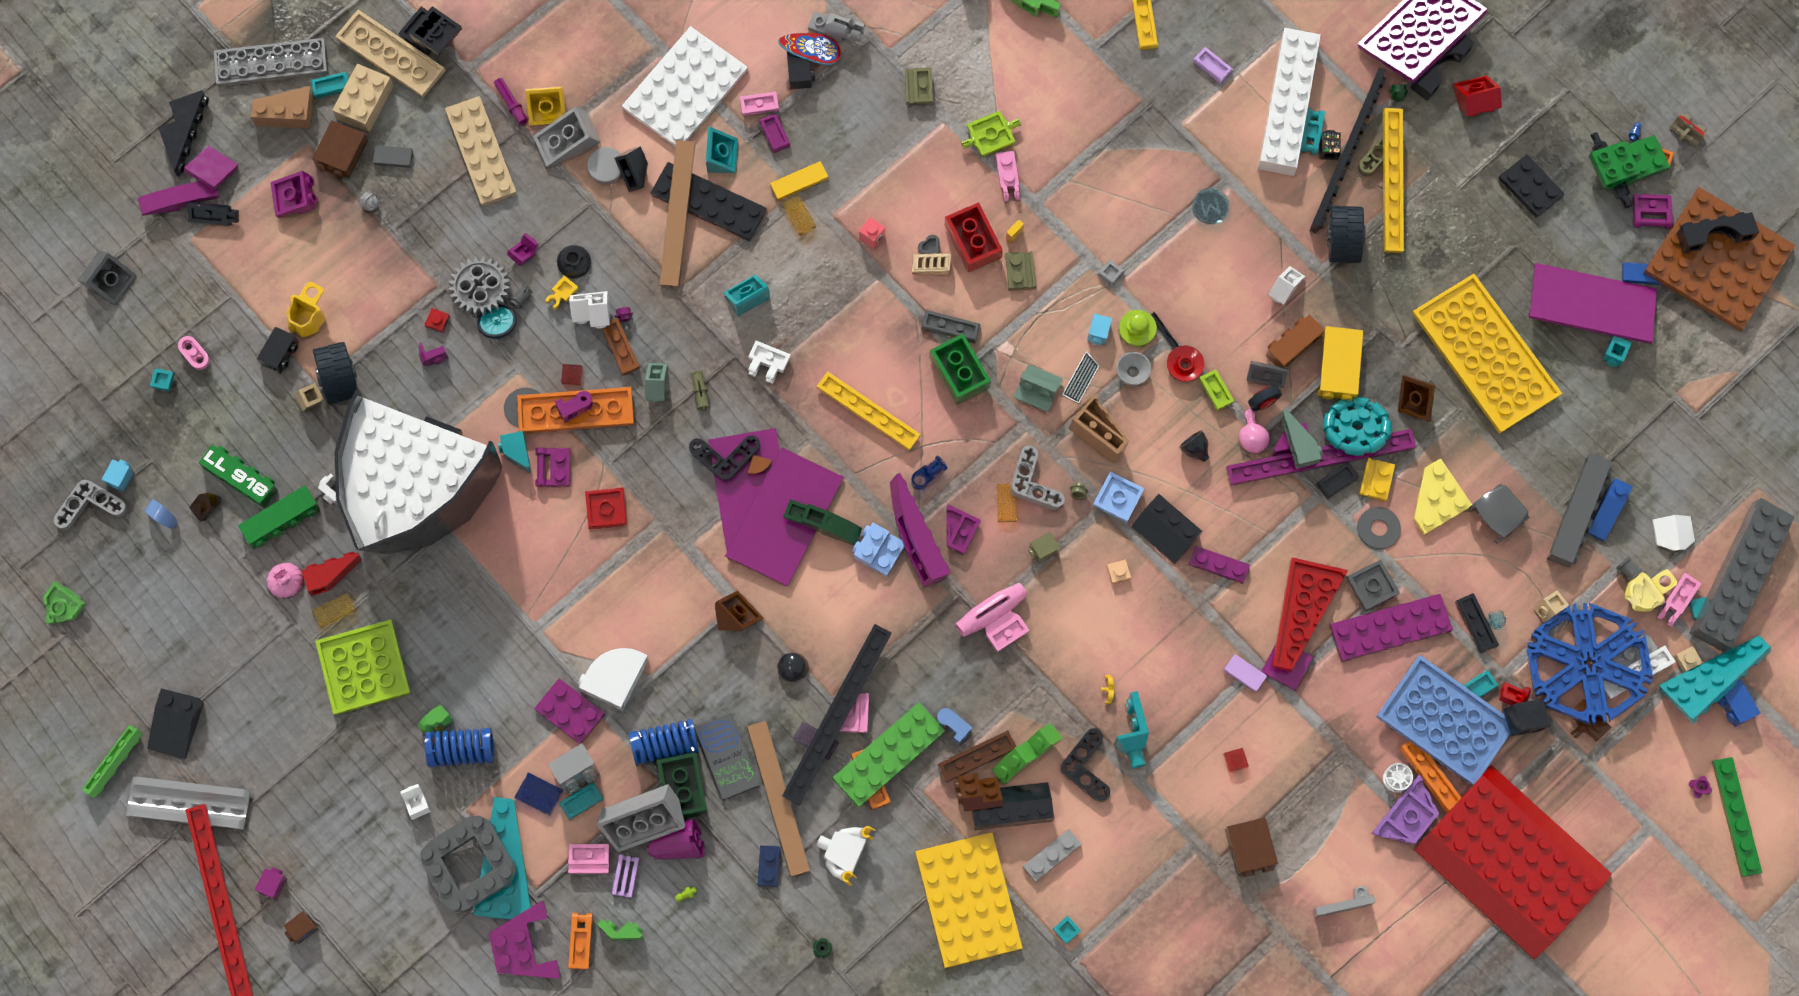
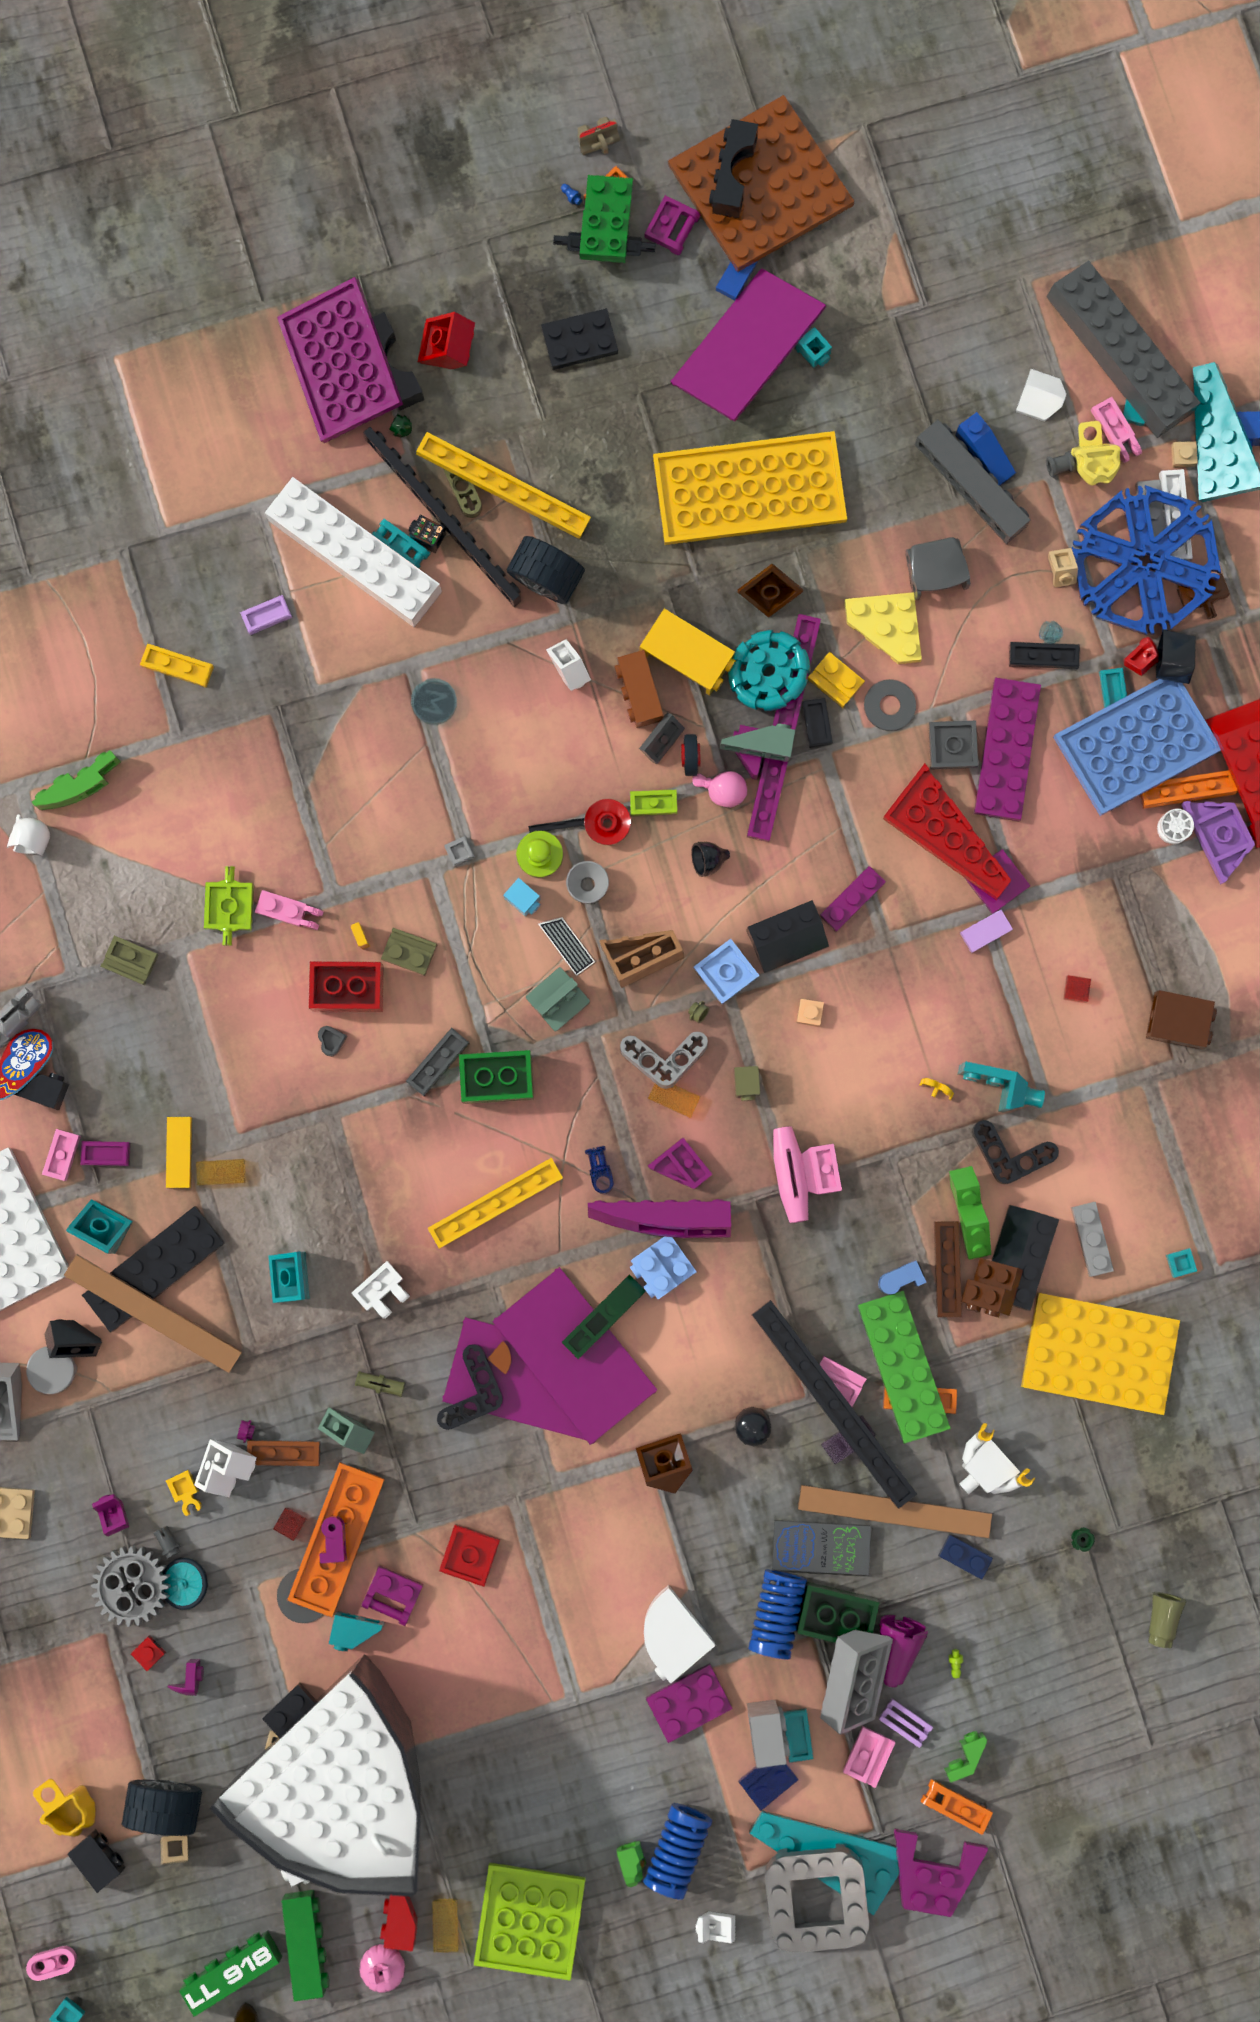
camera: 60 degrees left, 10 degrees up
black piece [557,245,591,279] -> none
coral brick [859,217,885,249] -> none
tan slope [912,254,951,276] -> none

